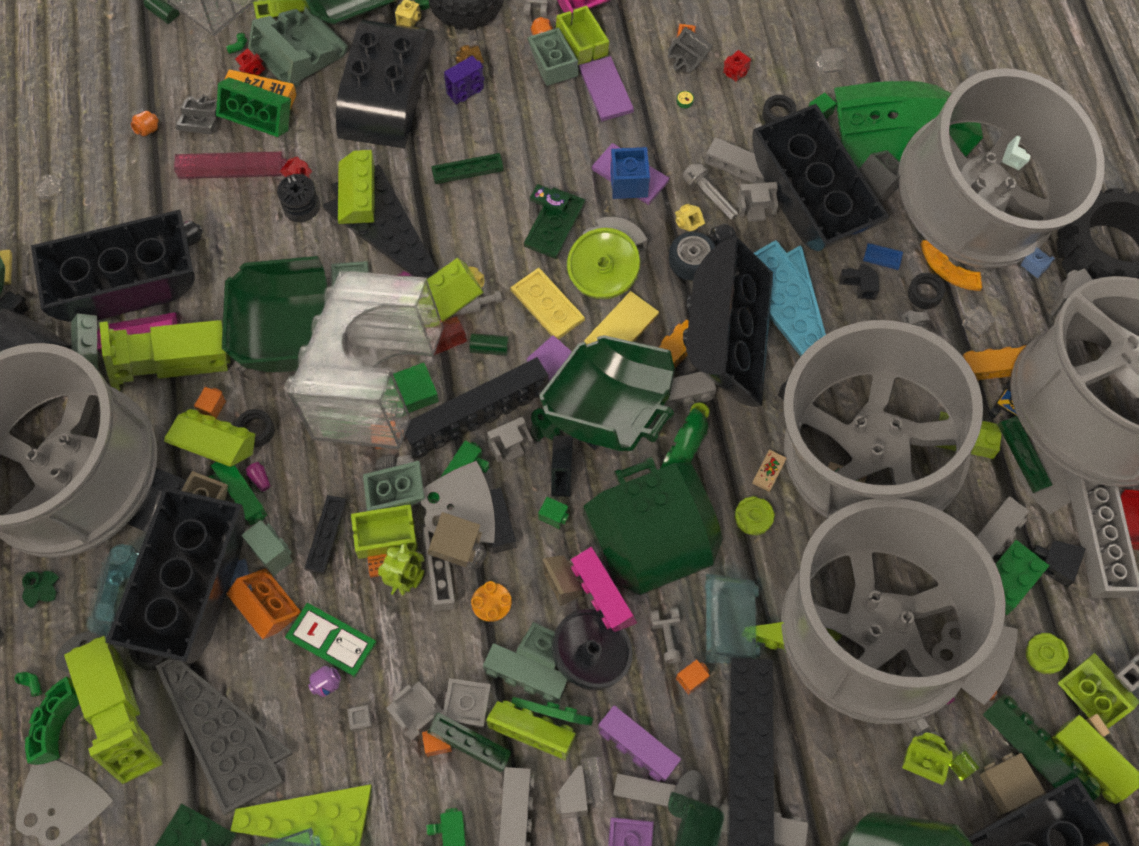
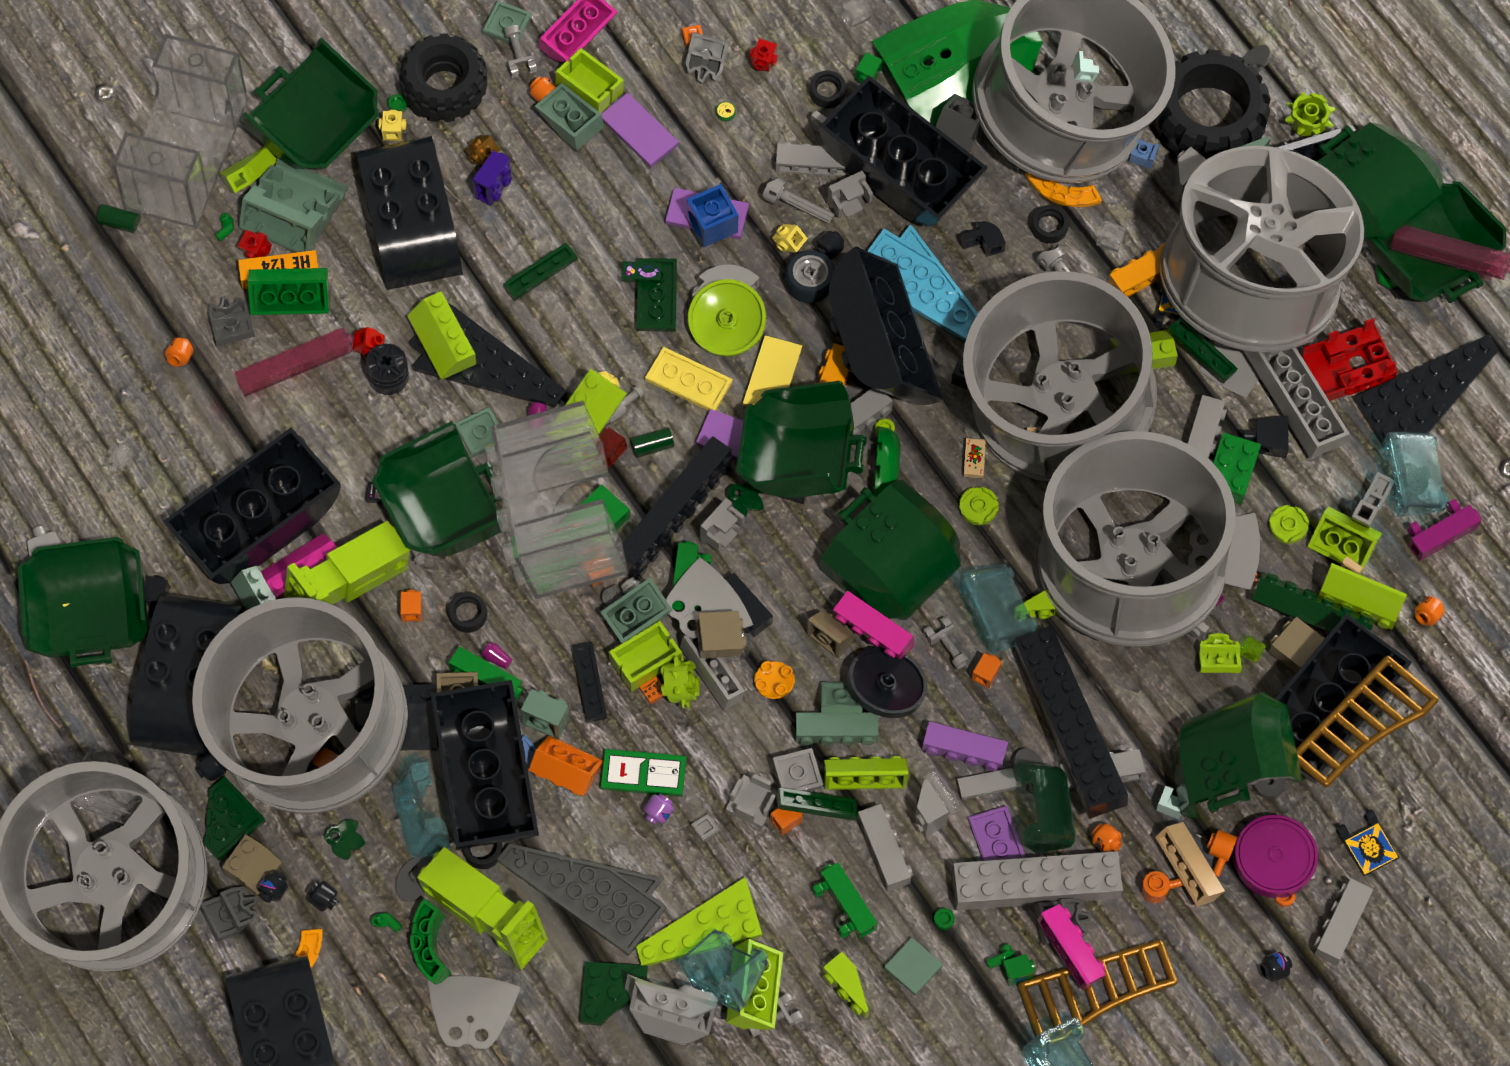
camera: 25 degrees left, 0 degrees up
lime slope [164,409,255,467] -> none
green wing [511,697,593,726] -> none
green brick [538,497,570,529] -> none
black slope [551,436,573,497] -> none
blue tile [863,243,903,270] -> none

